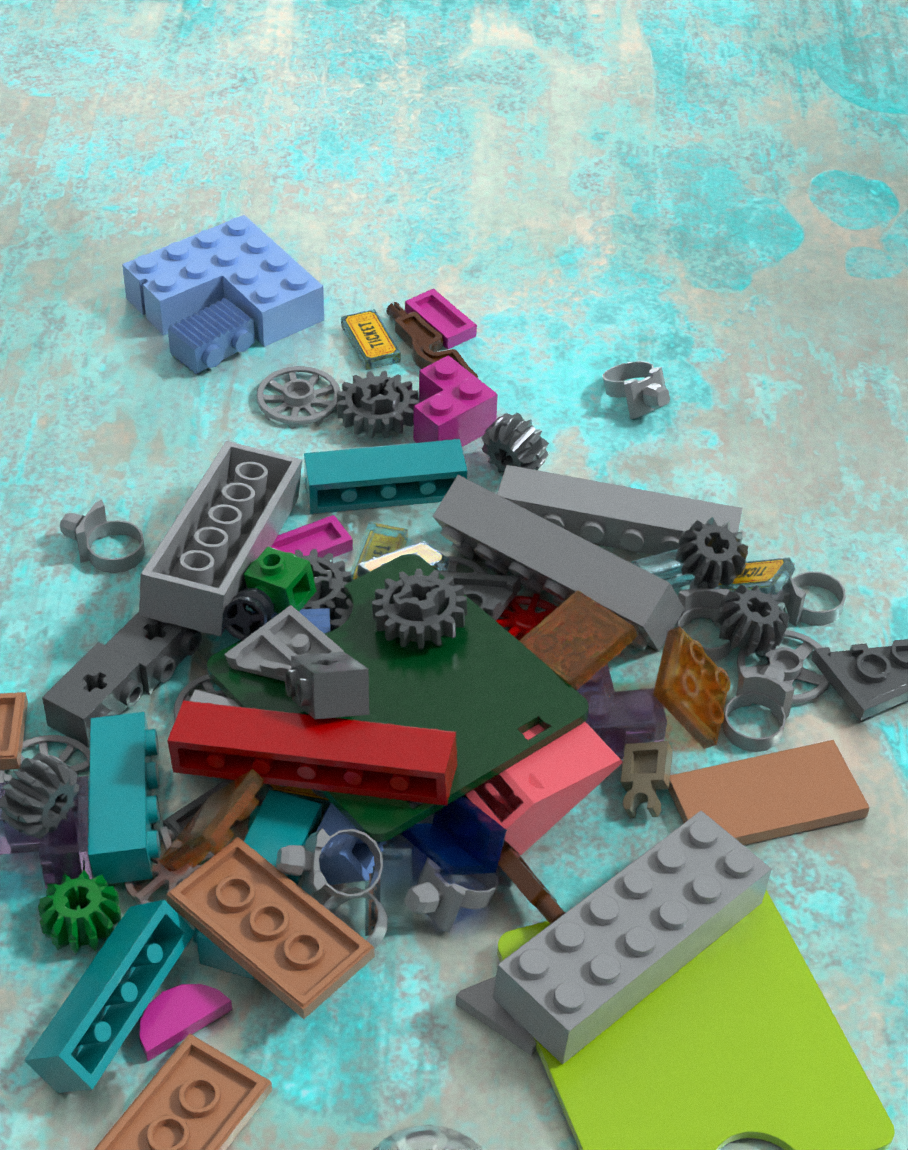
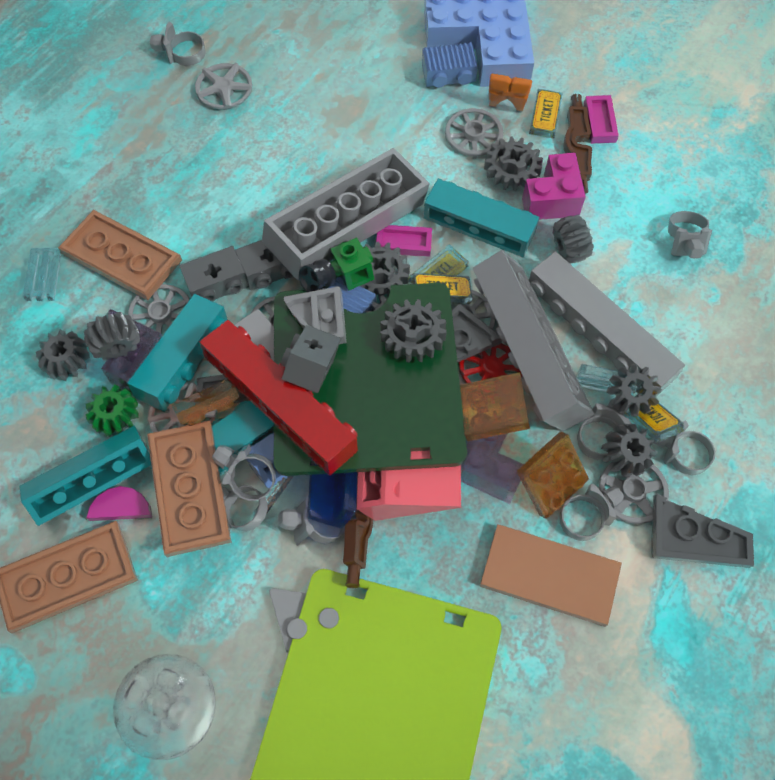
camera: 35 degrees right, 20 degrees up
light grey piece [60,500,145,573] -> none
light grey brick [493,811,772,1064] -> none
dark tan plate [620,741,673,819] -> none
none -> orange piece [489,73,532,111]

